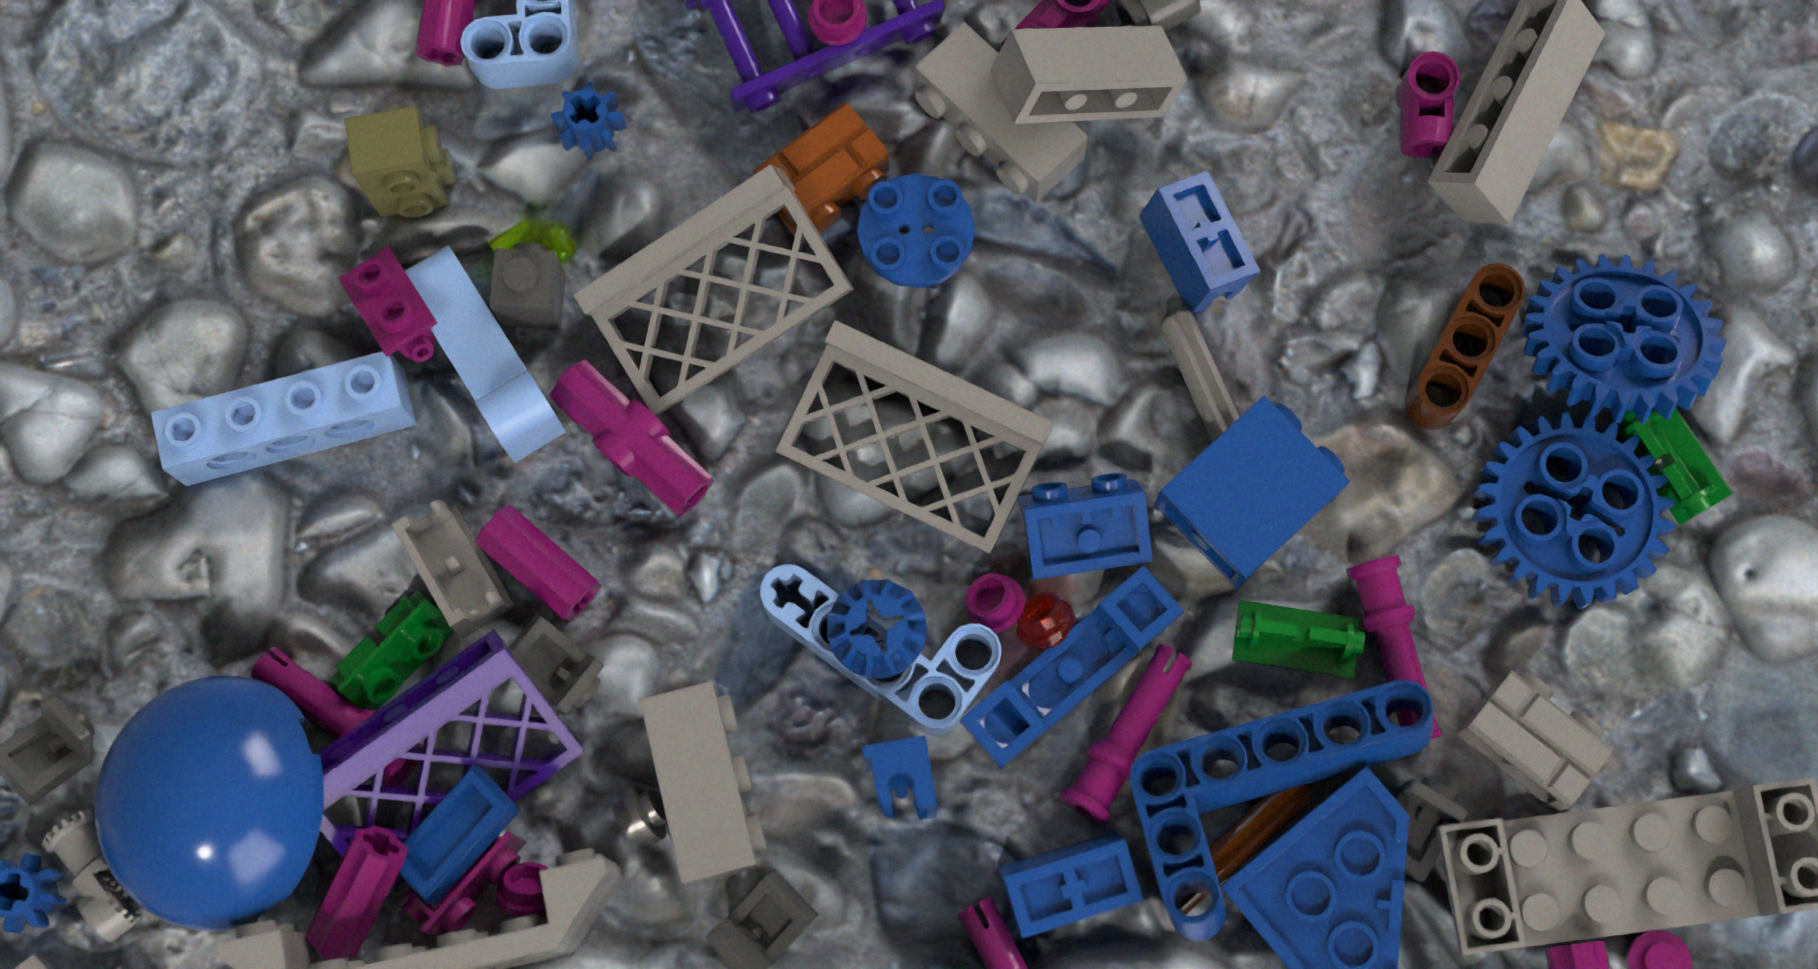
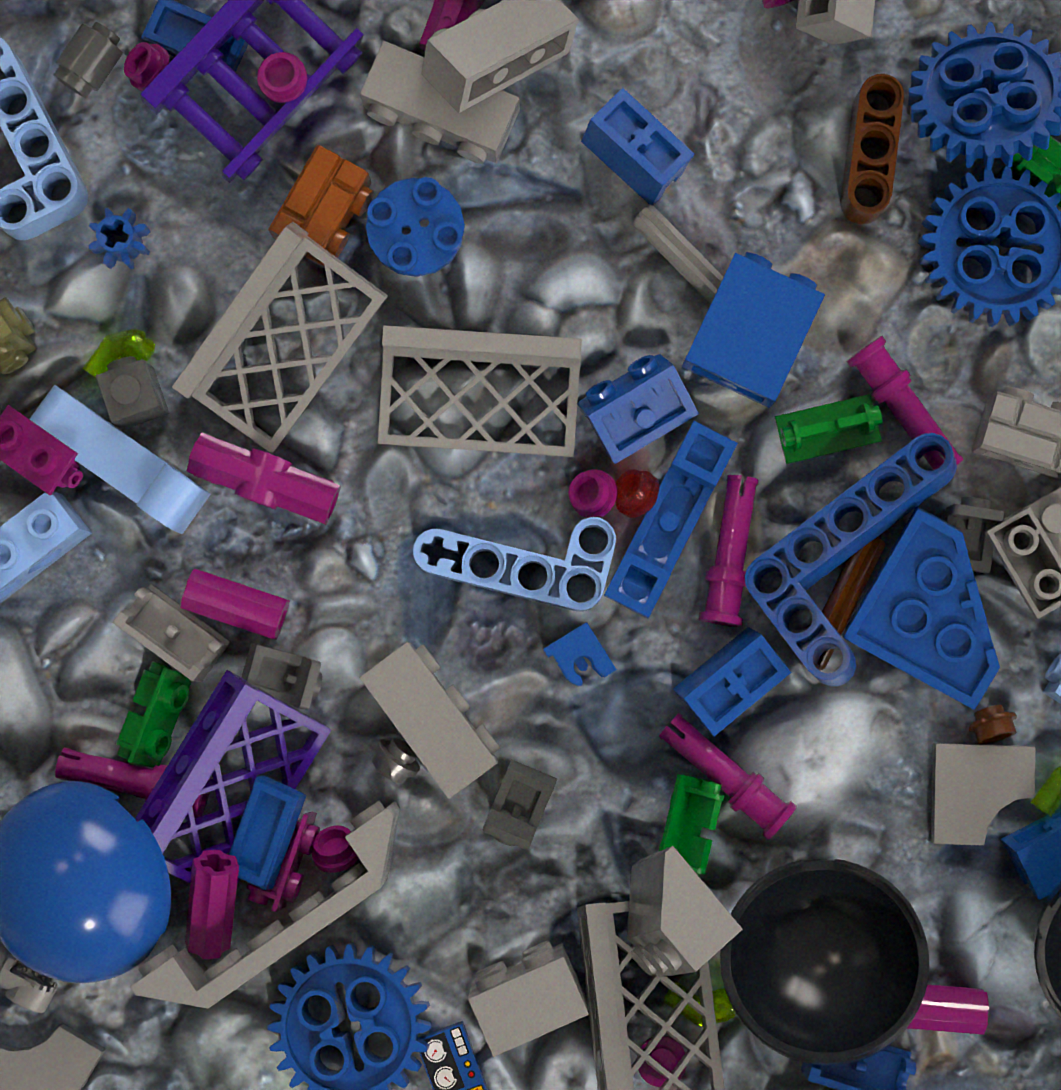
camera: 20 degrees left, 10 degrees up
blue gear [827,578,927,678] -> none

